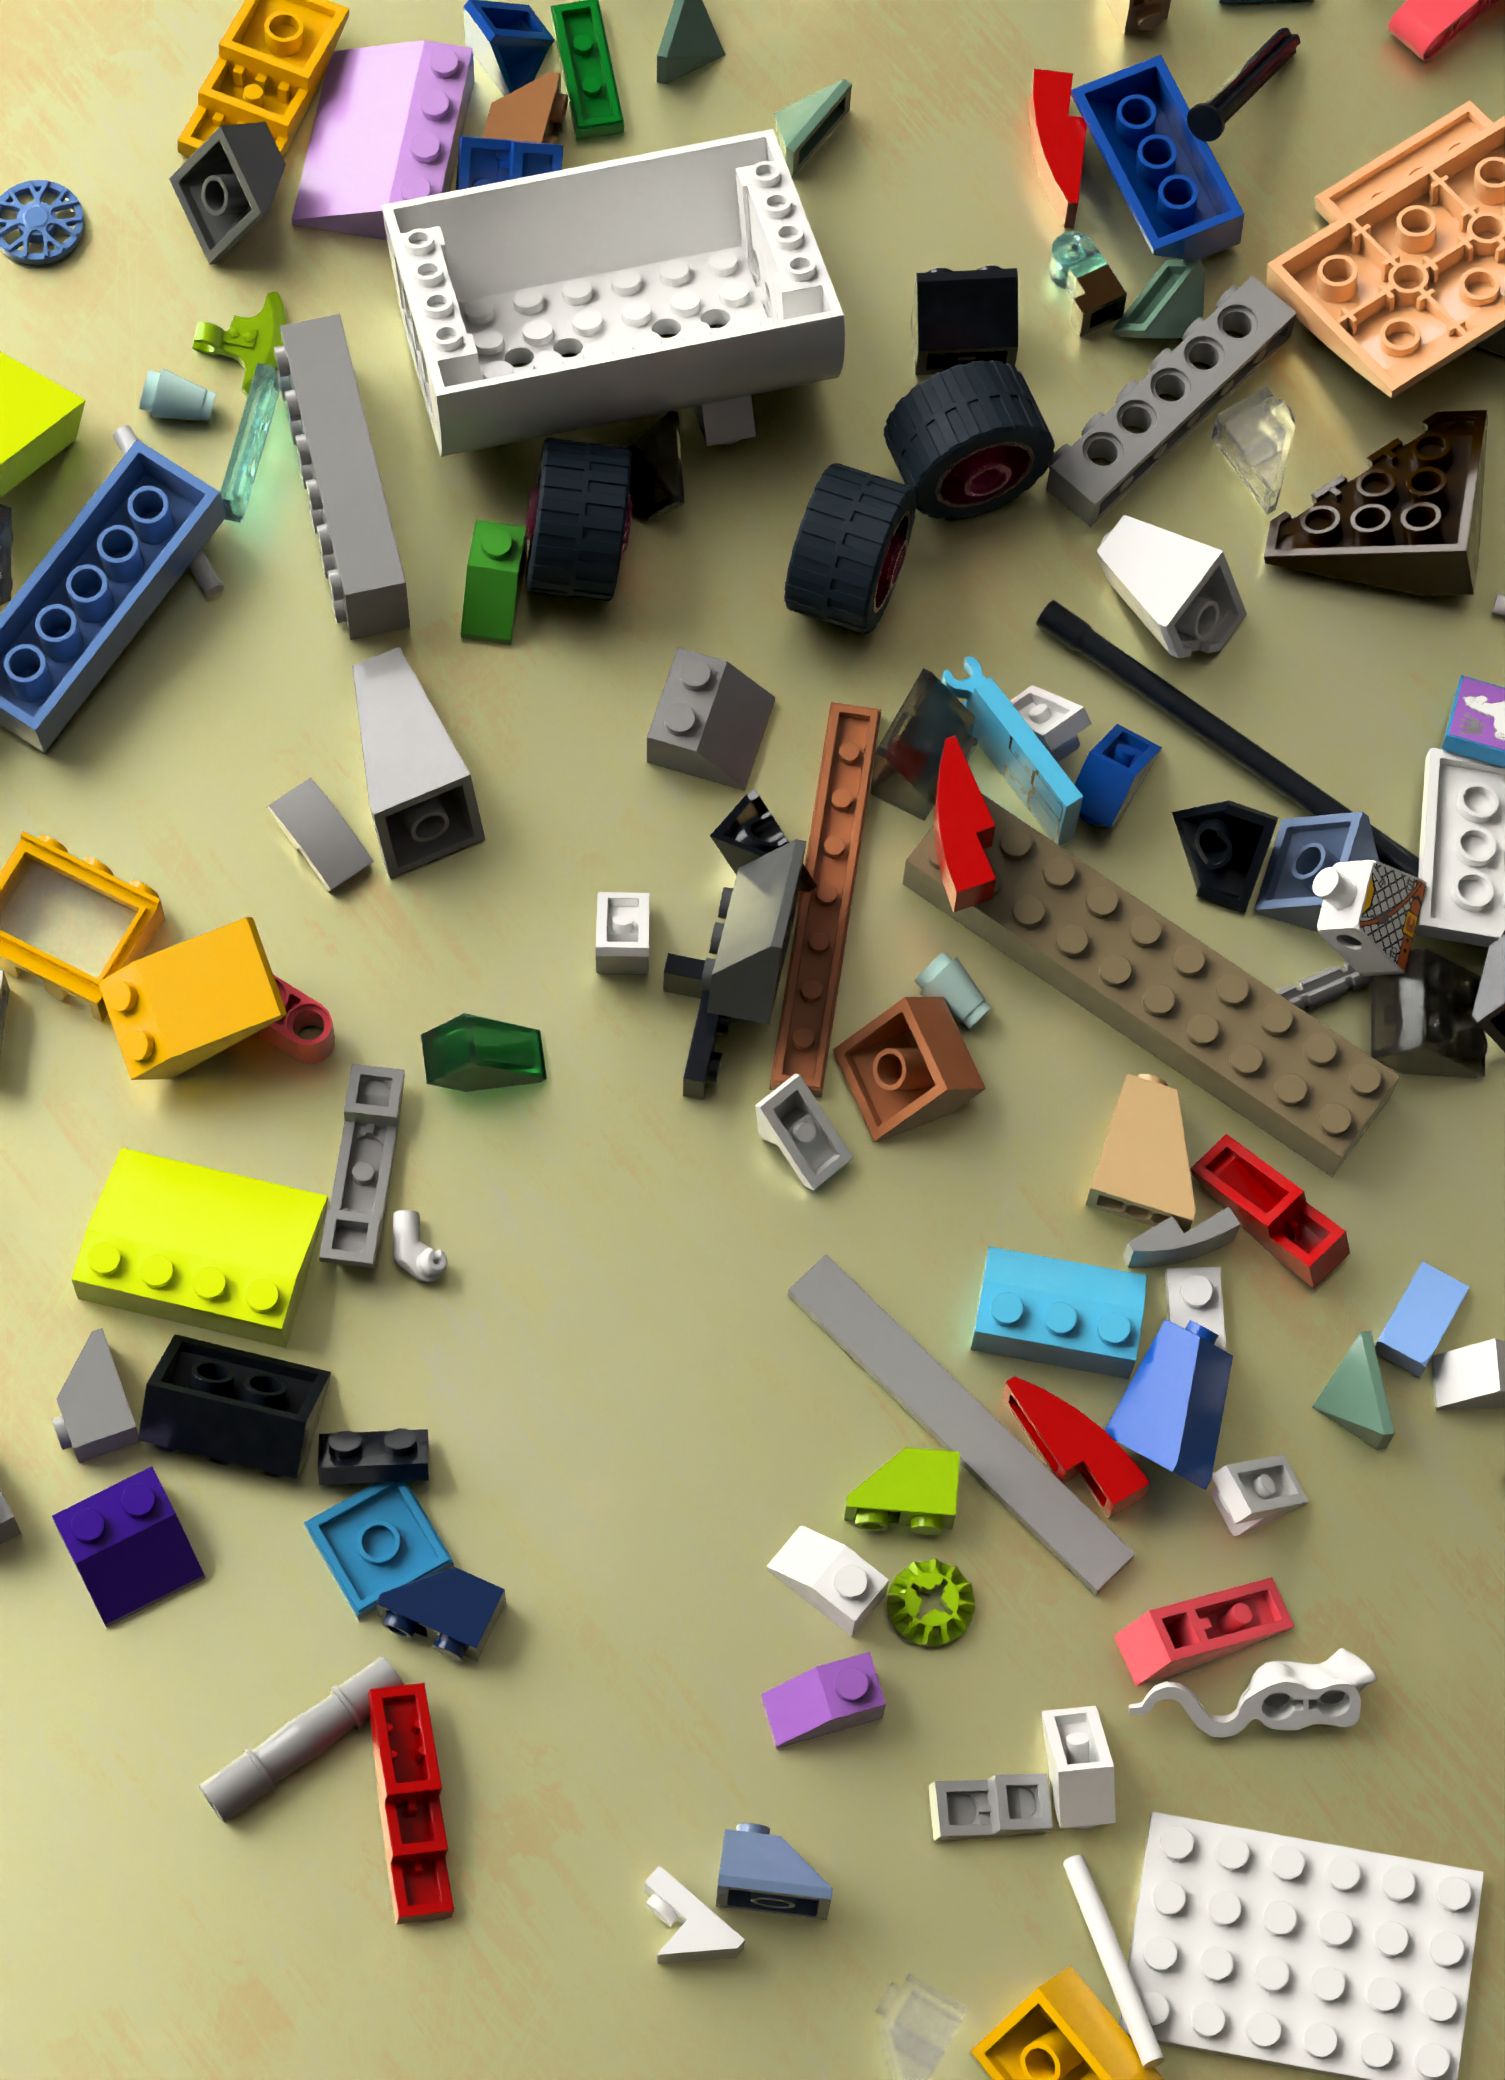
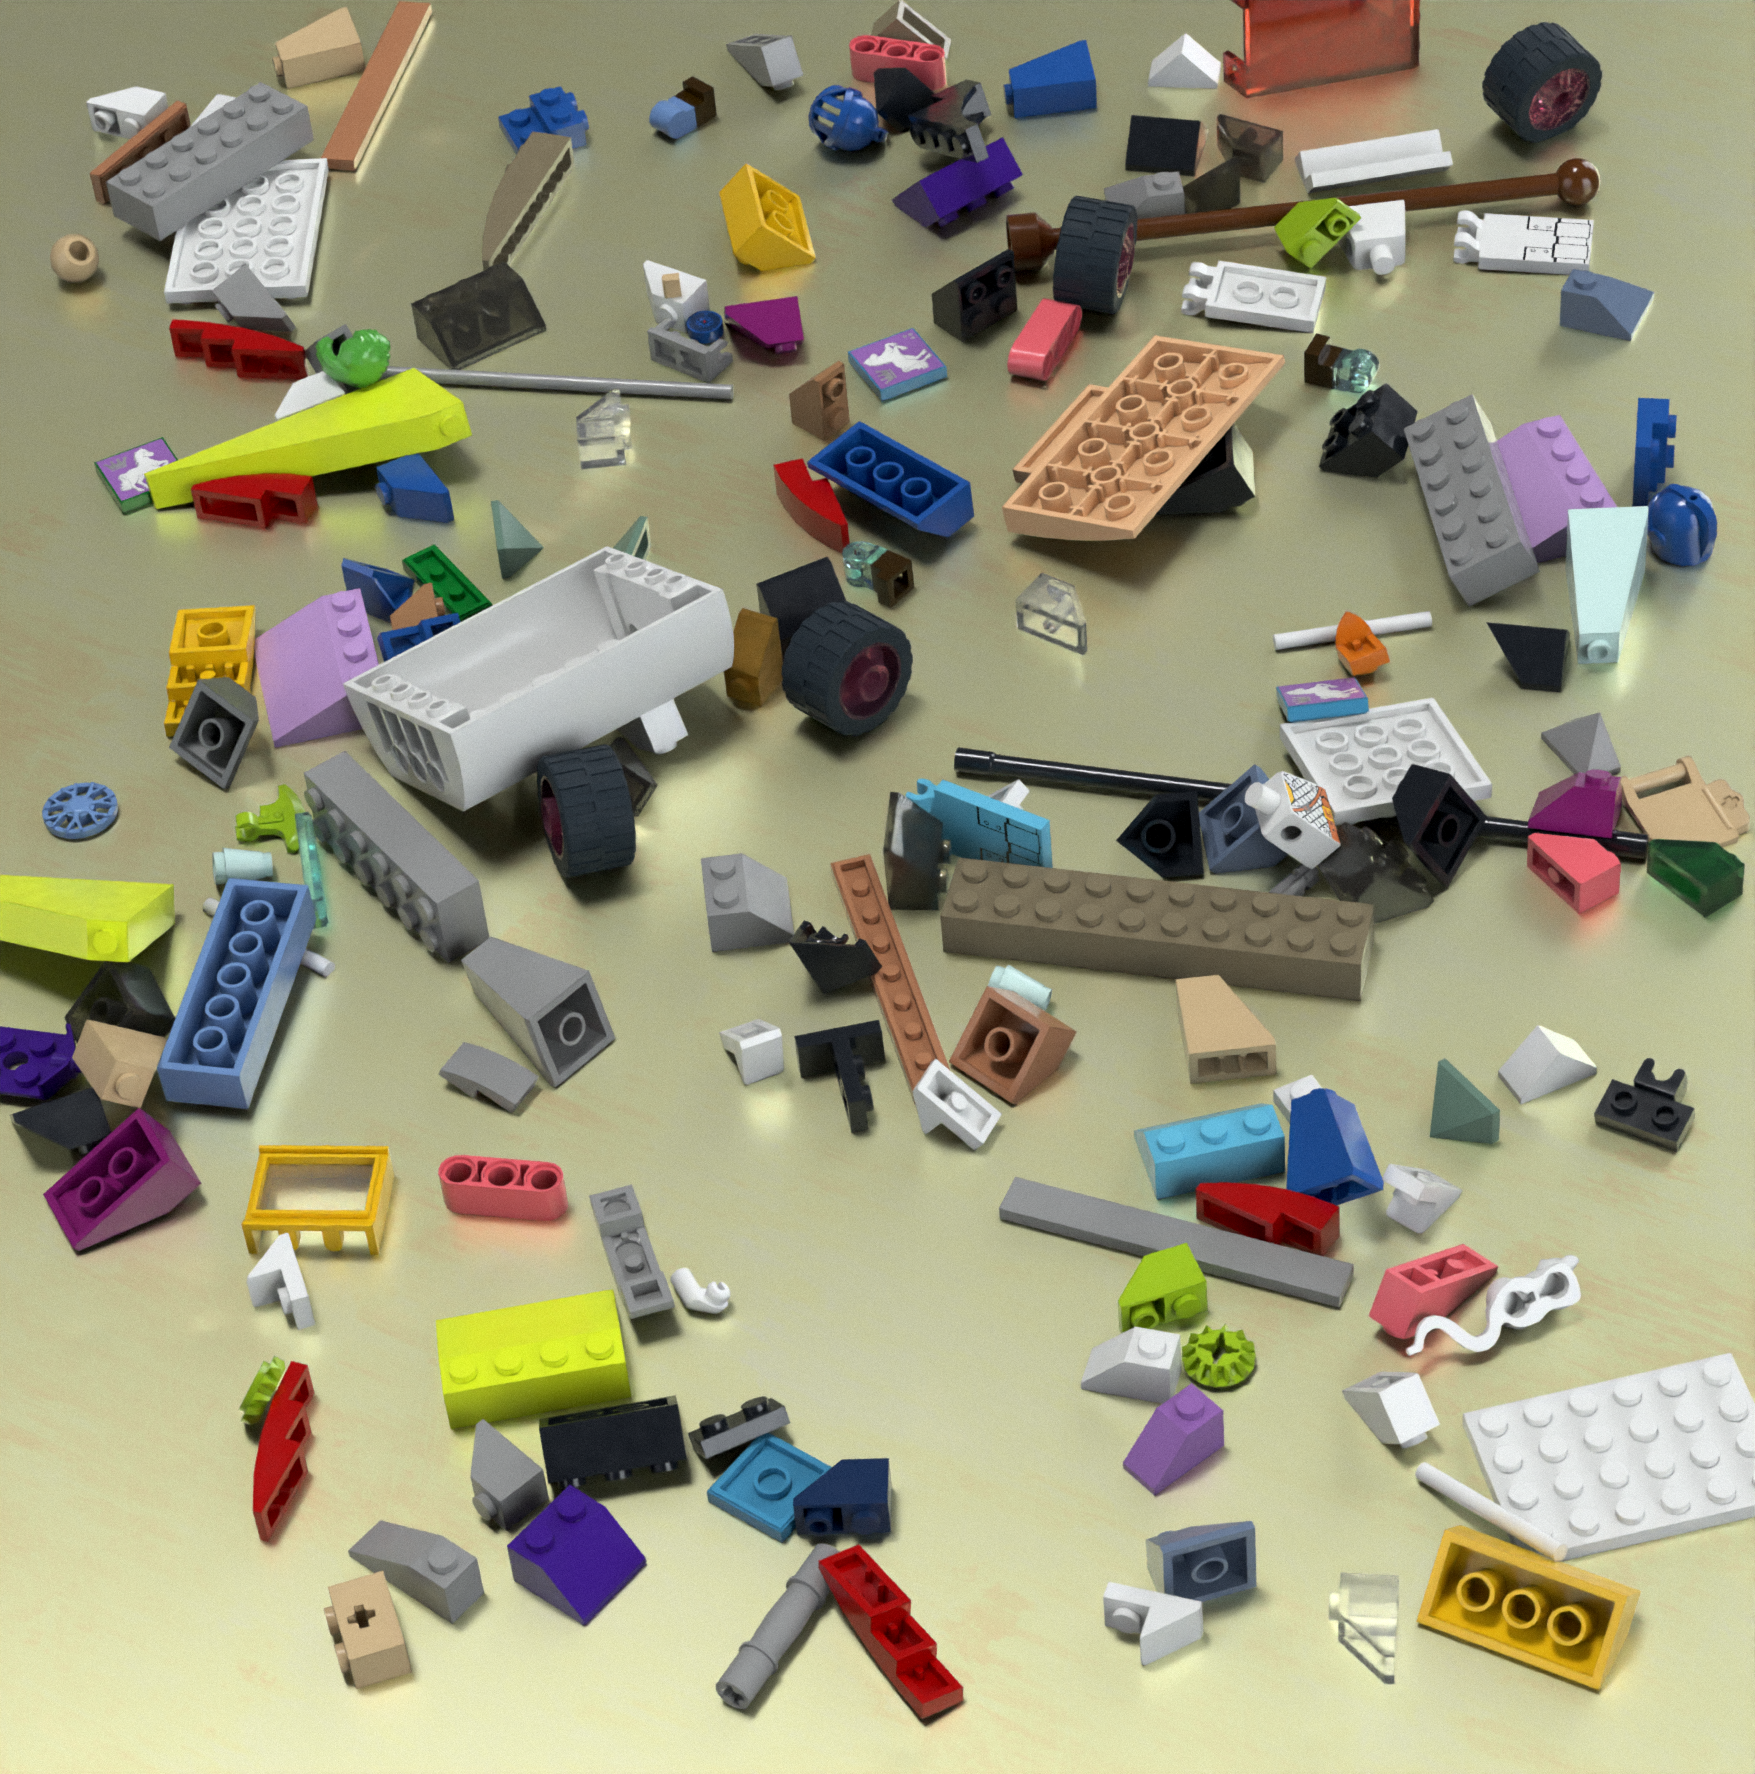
camera: 15 degrees left, 25 degrees down
yellow slope [98,917,287,1080] -> none
clear green slope [421,1013,547,1092] -> none
bright green slope [460,520,527,645] -> none
dark grey slope [700,839,806,1025] -> none
black wheel [784,463,917,635] -> none
light grey slope [928,1773,1053,1841] -> none
red slope [934,735,996,913] -> none
light grey brick [1046,275,1297,527] -> none
blue slope [1074,724,1162,828] -> none
white slope [1096,515,1247,658] -> none
sand green slope [1112,259,1205,338] -> none
light grey slope [1123,1207,1241,1268] -> none
black axle [1187,28,1300,142] -> none
red slope [1190,1134,1350,1288] -> none
dark brown slope [1264,410,1488,596] -> none
light blue slope [1375,1261,1470,1377] -> none
none -> pearl gold slope [724,608,783,707]

